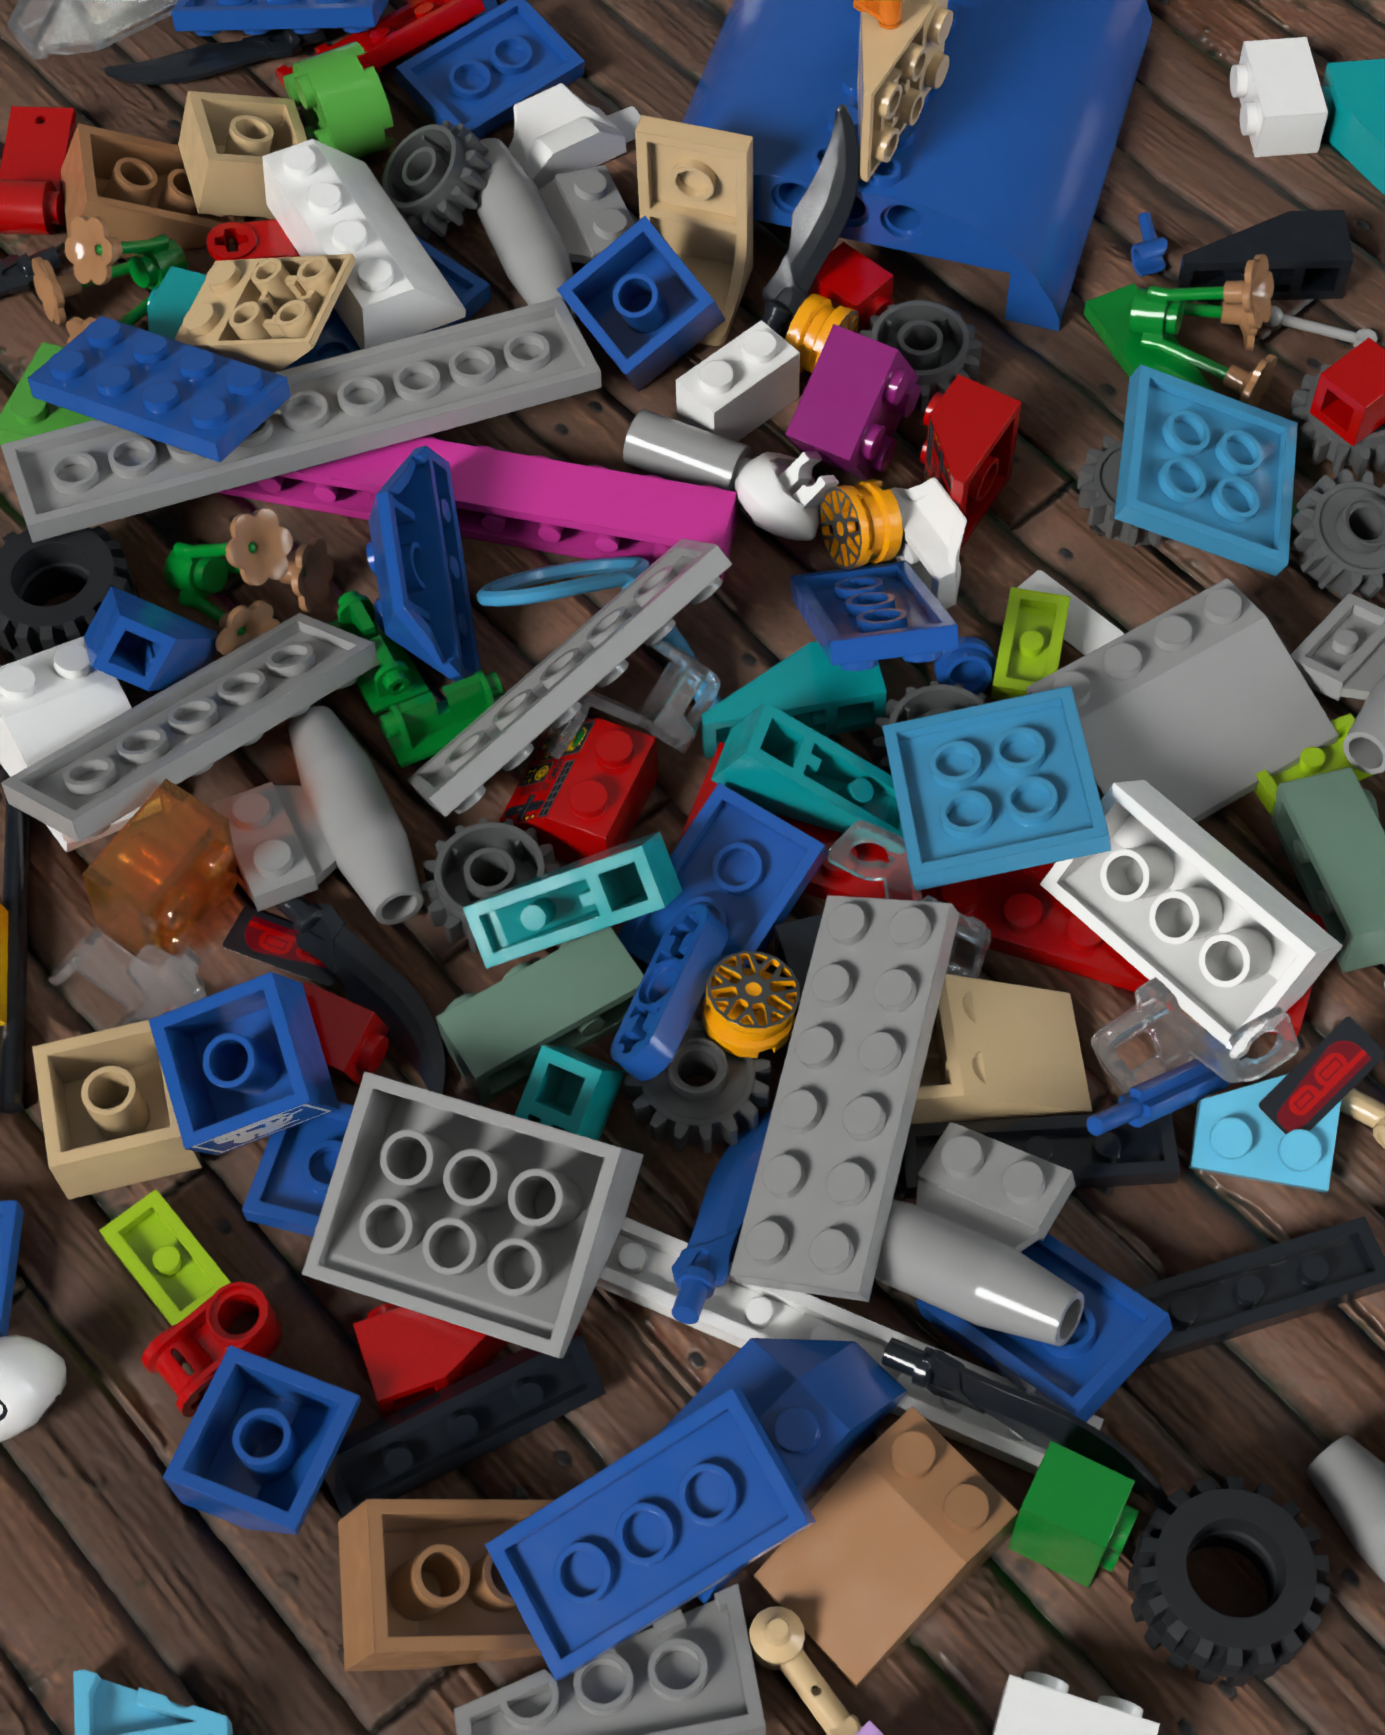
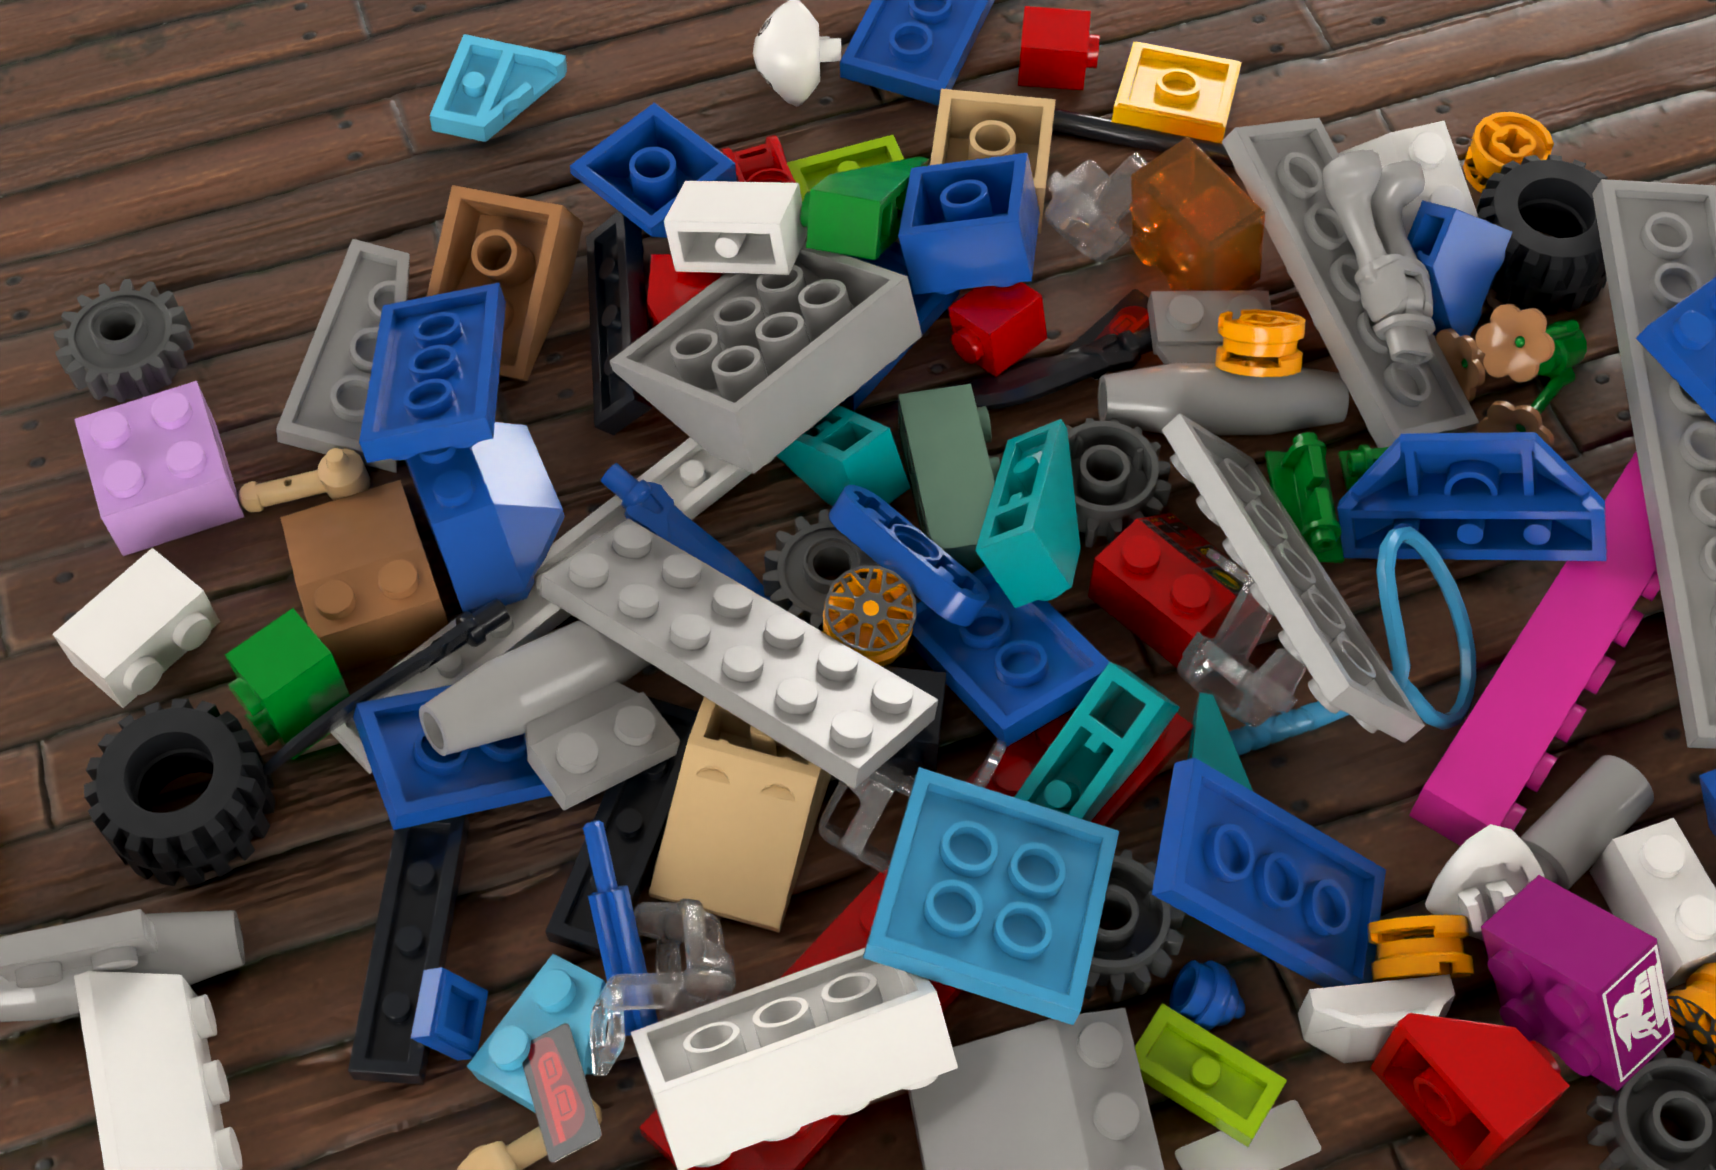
camera: 110 degrees right, 0 degrees up
none -> blue tile [411,967,488,1061]
none -> white brick [664,181,807,275]
none -> green slope [800,157,929,260]
none -> light orange wheel [1215,309,1306,377]
none -> light grey piece [1322,150,1436,364]

